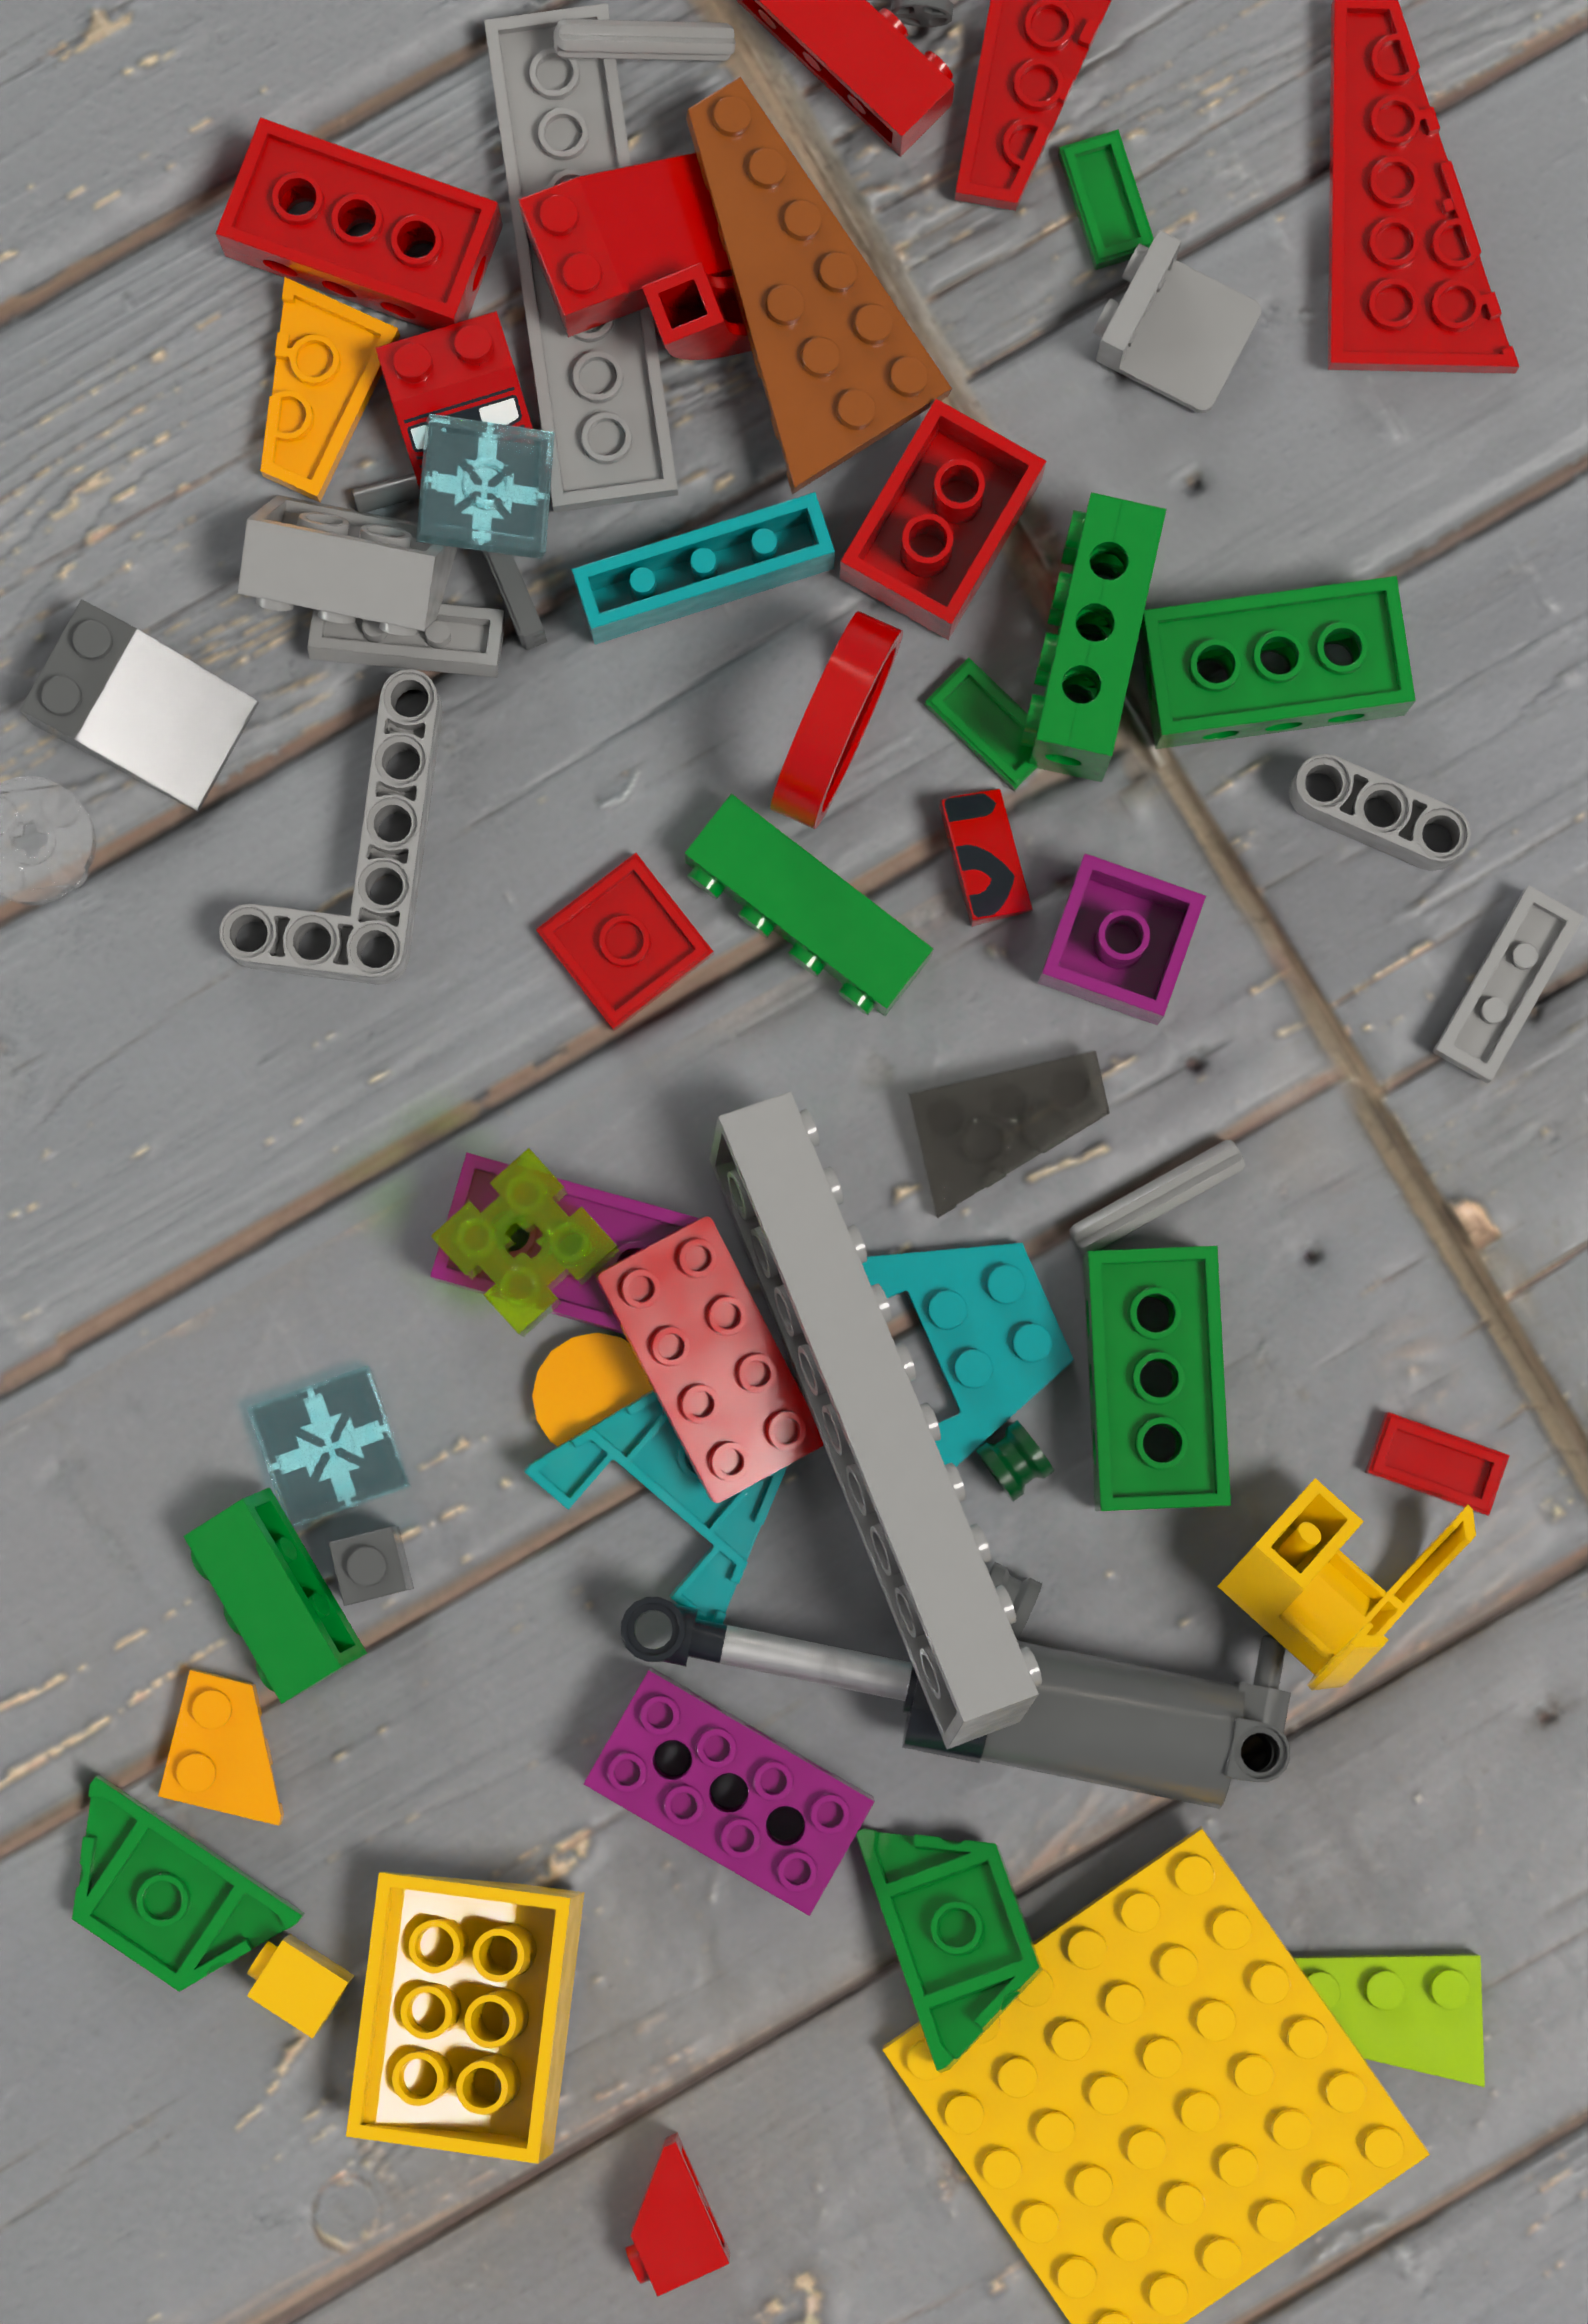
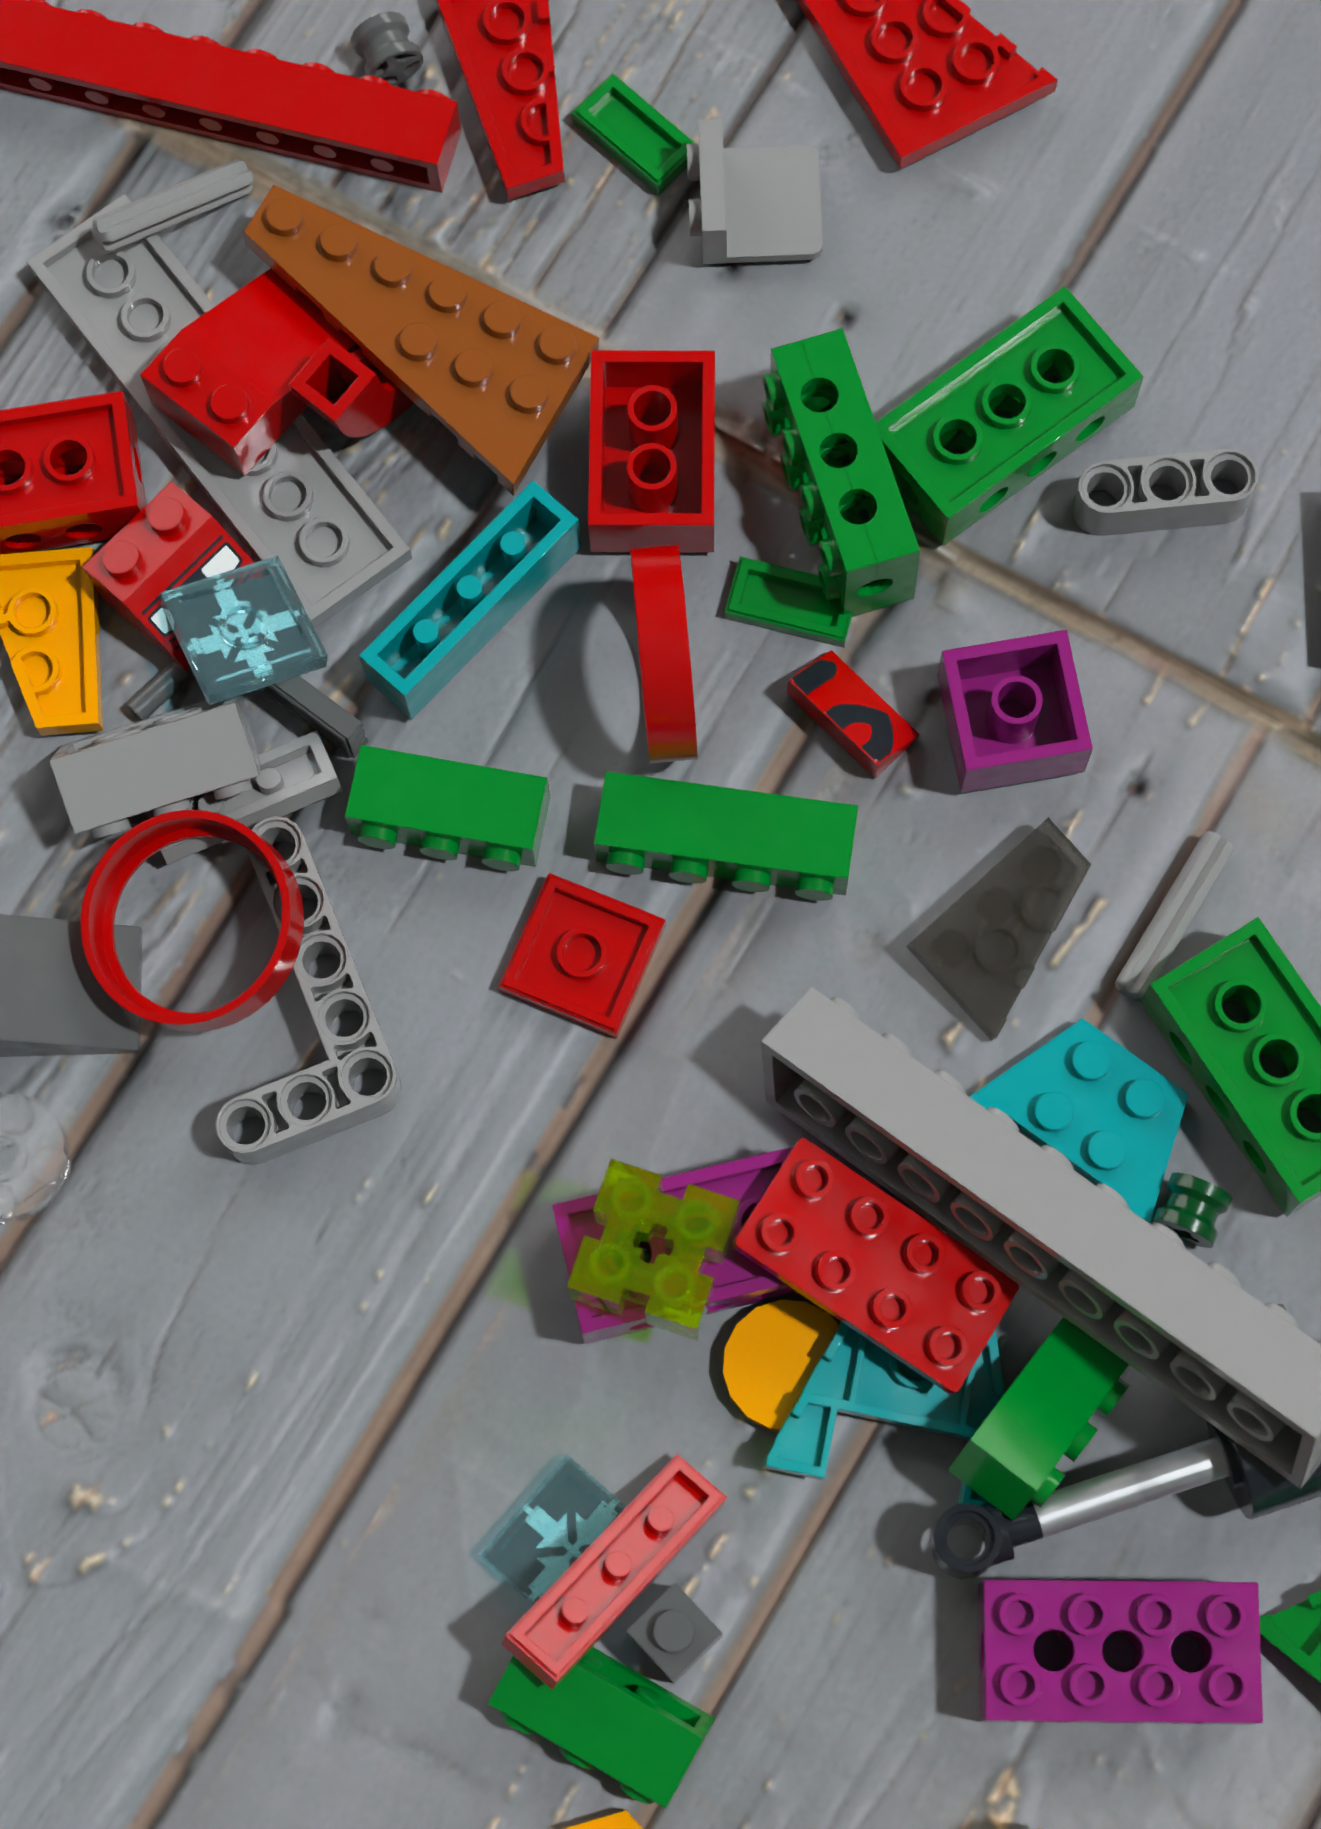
camera: 25 degrees left, 10 degrees down
none -> red piece [81,810,304,1032]
none -> green brick [345,745,551,871]
none -> tile [501,1454,727,1690]
none -> green brick [948,1317,1130,1520]

